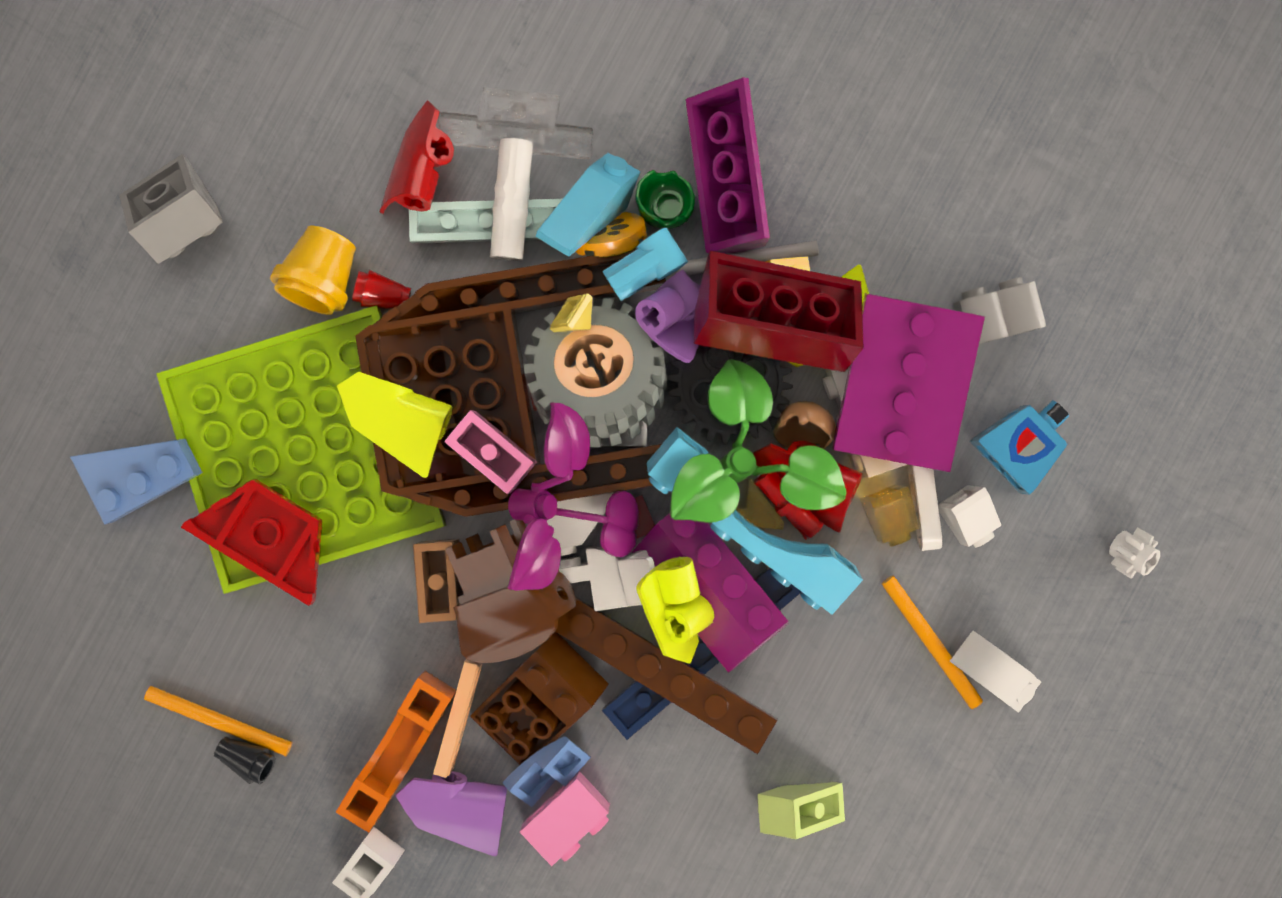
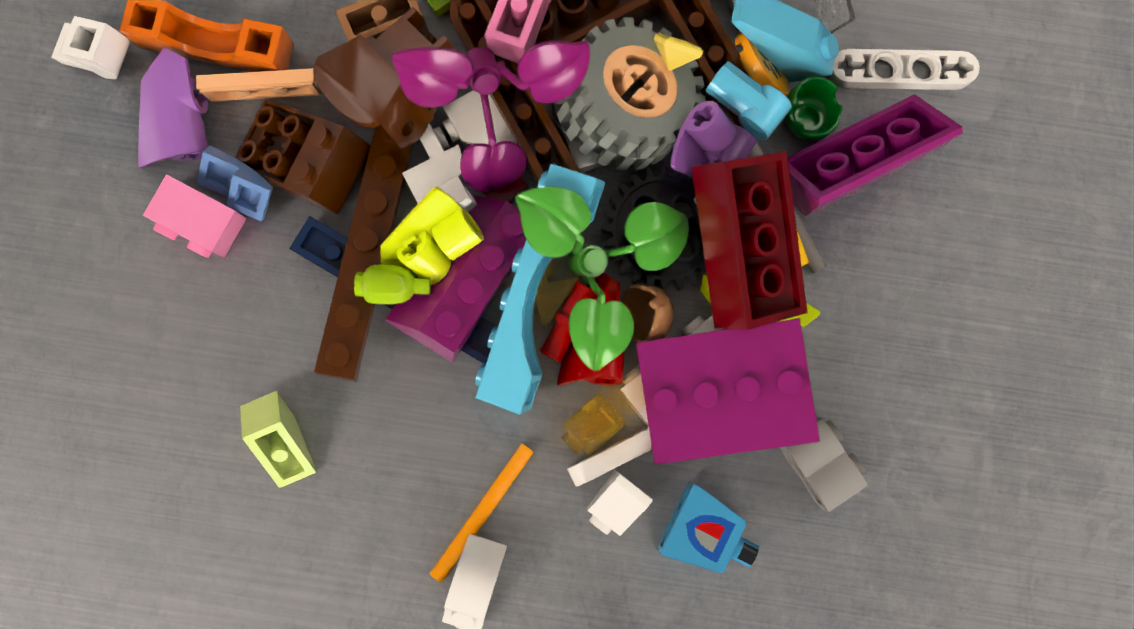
camera: 65 degrees right, 5 degrees down
none -> lime plant [354,265,431,305]
none -> white beam [828,49,980,90]

